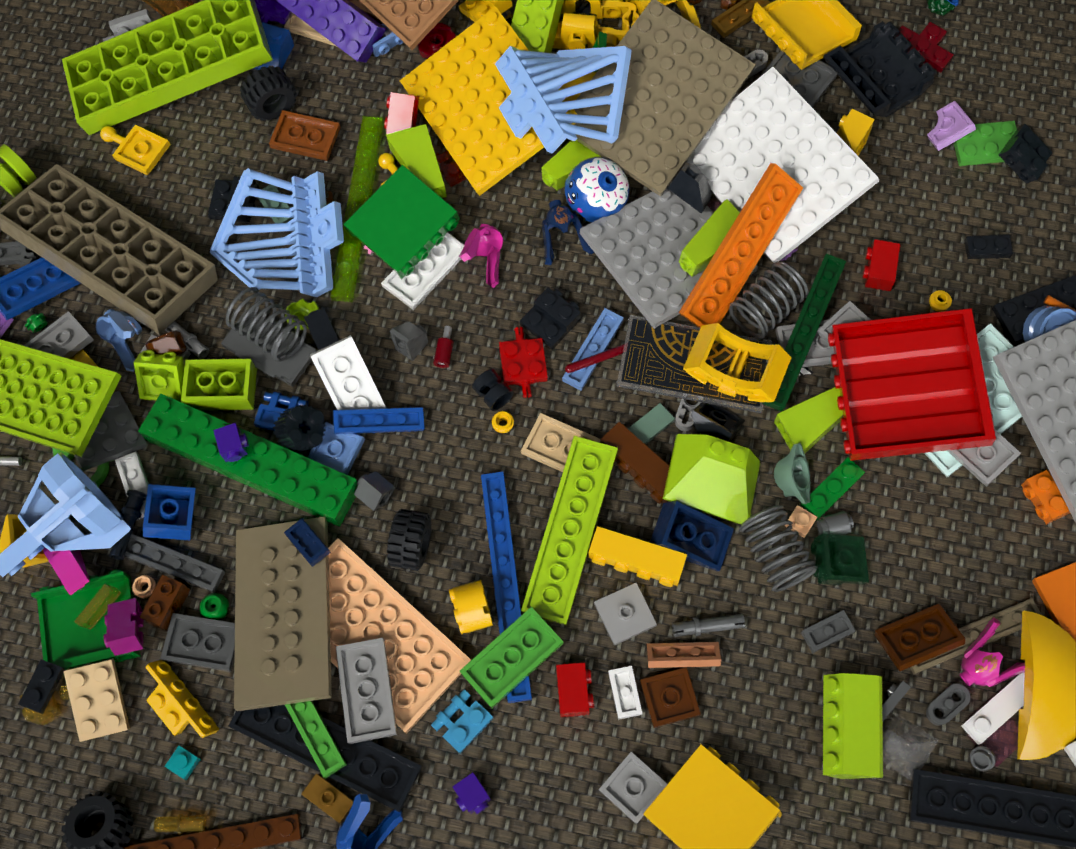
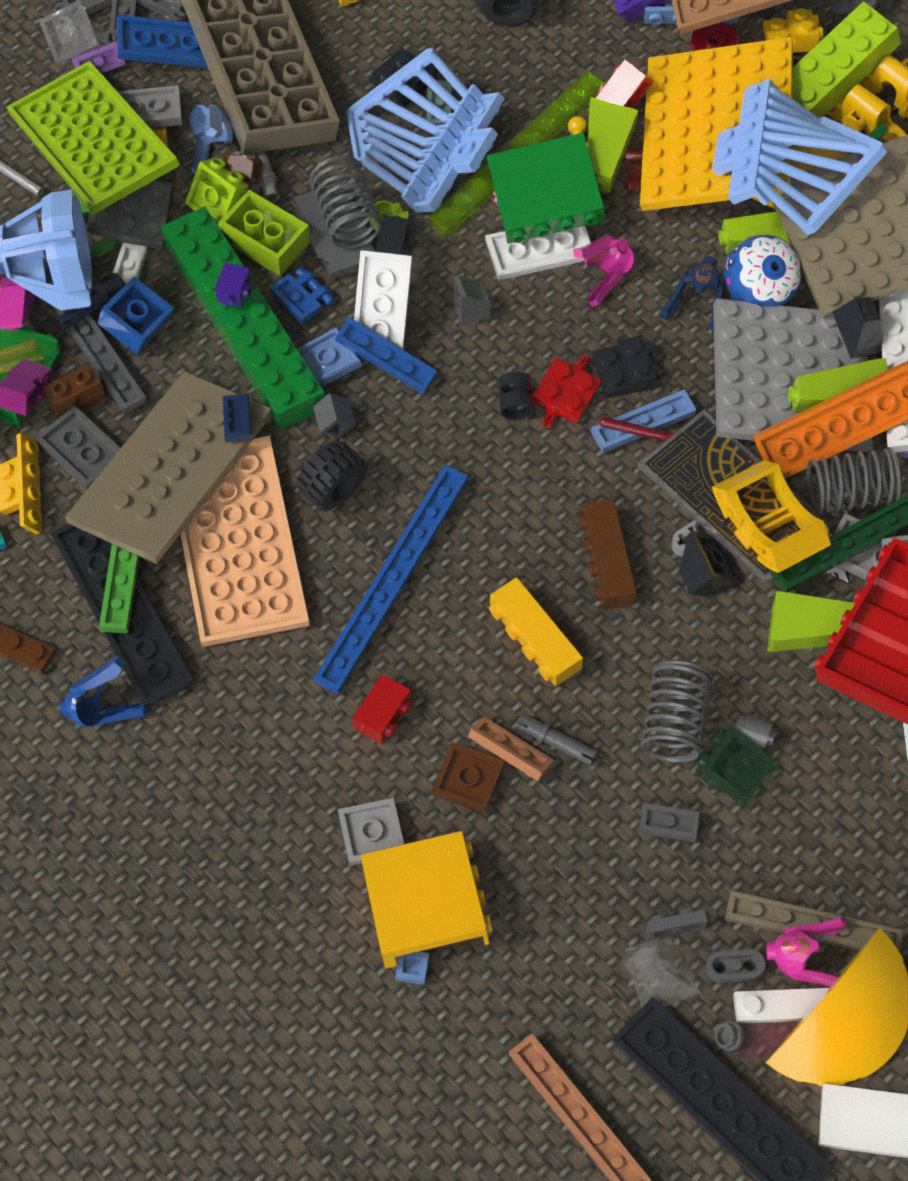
camera: 30 degrees right, 5 degrees down
green plate [25,313,48,333] -> none
light nougat plate [132,575,156,599] -> none
green plate [200,593,229,620] -> none
dark orange plate [269,110,341,161] -> none
black brick [273,405,326,453] -> none
pearl gold plate [301,774,354,824] -> none
light grey plate [336,638,397,744] -> none
dark azure plate [431,689,494,754] -> none
dark red piece [433,326,454,368] -> none
yellow brick [449,580,493,634] -> none
dark purple brick [453,772,491,814] -> none
bright green plate [459,607,564,708] -> none
yellow plate [492,411,514,433] -> none
tan plate [521,413,601,472] -> none
lime plate [521,436,618,626] -> none
light grey plate [594,583,657,646] -> none
white plate [608,666,642,720] -> none
sand green tile [628,403,675,445] -> none
dark blue slope [650,501,734,572] -> none
lime slope [663,434,760,524] -> none
sand green hat [774,443,810,504] -> none
light nougat plate [785,505,817,538] -> none
green plate [800,457,865,520] -> none
lime slope [823,673,883,779] -> none
reddish brown plate [875,604,965,672] -> none

